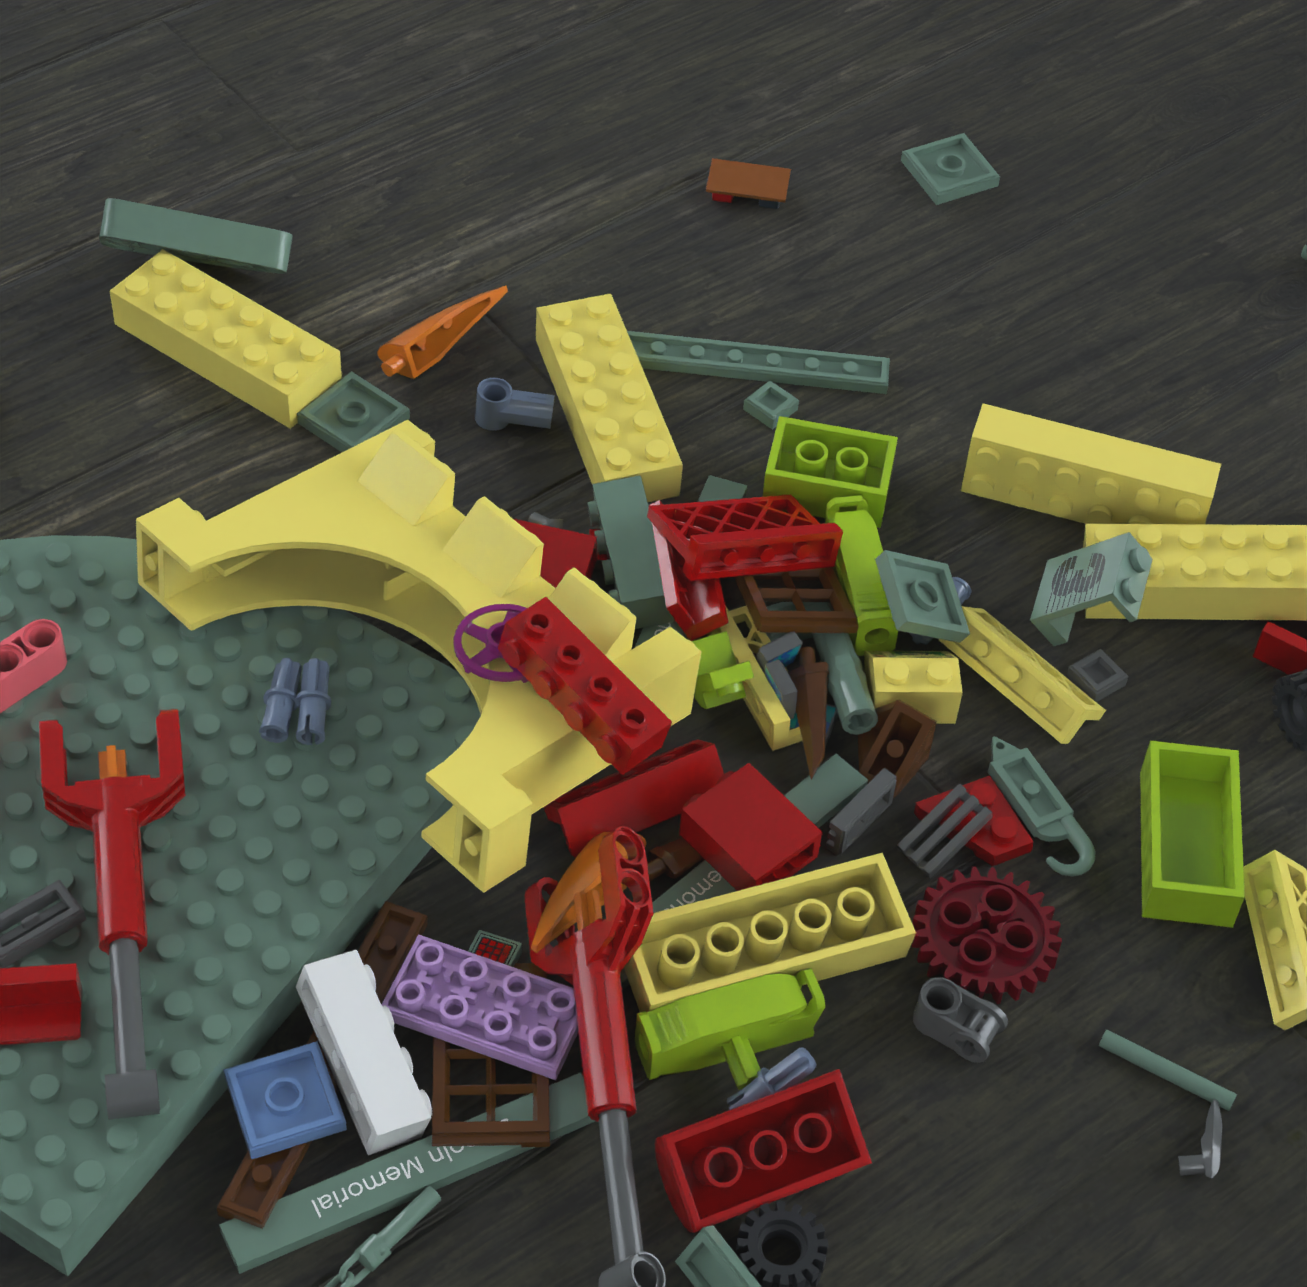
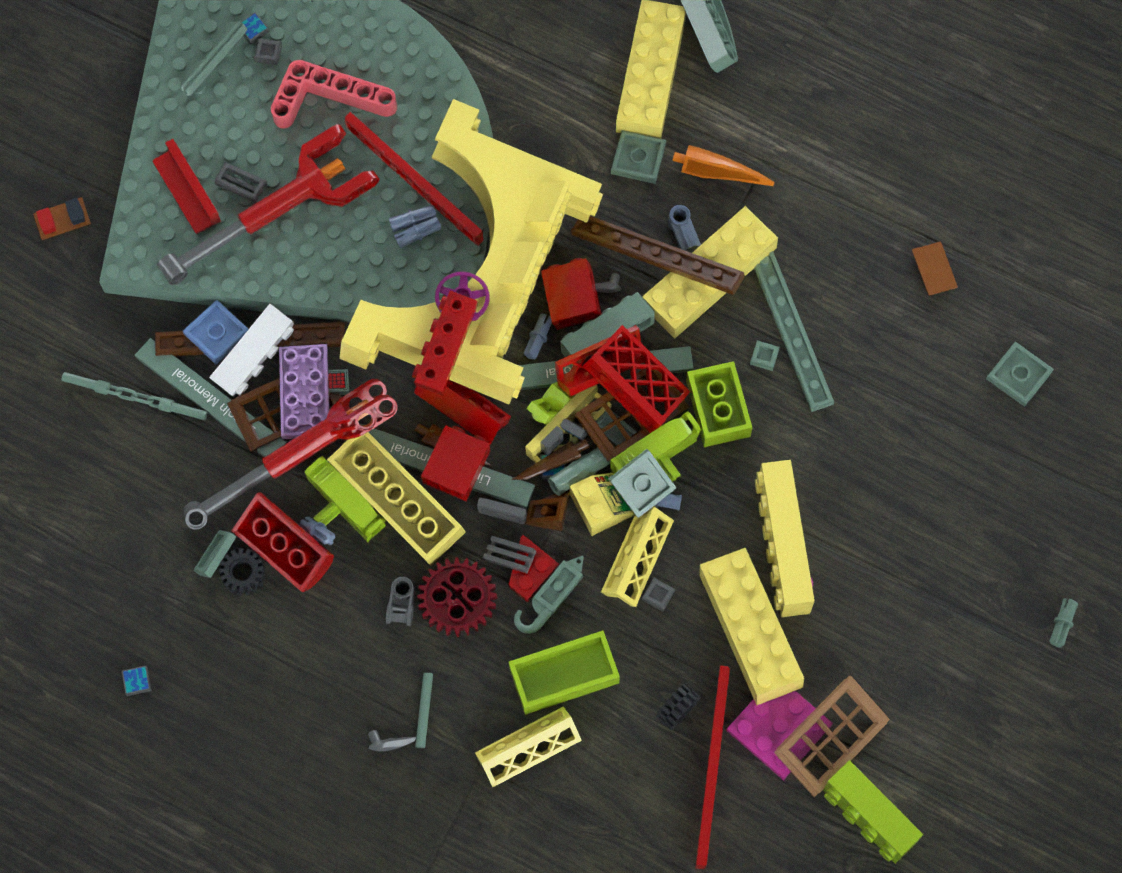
camera: 70 degrees right, 20 degrees up
orange piece [531,832,646,953] -> none
sand green panel [1030,532,1153,646] -> none
none -> red tile [345,112,484,246]
none -> reddish brown tile [571,216,745,295]

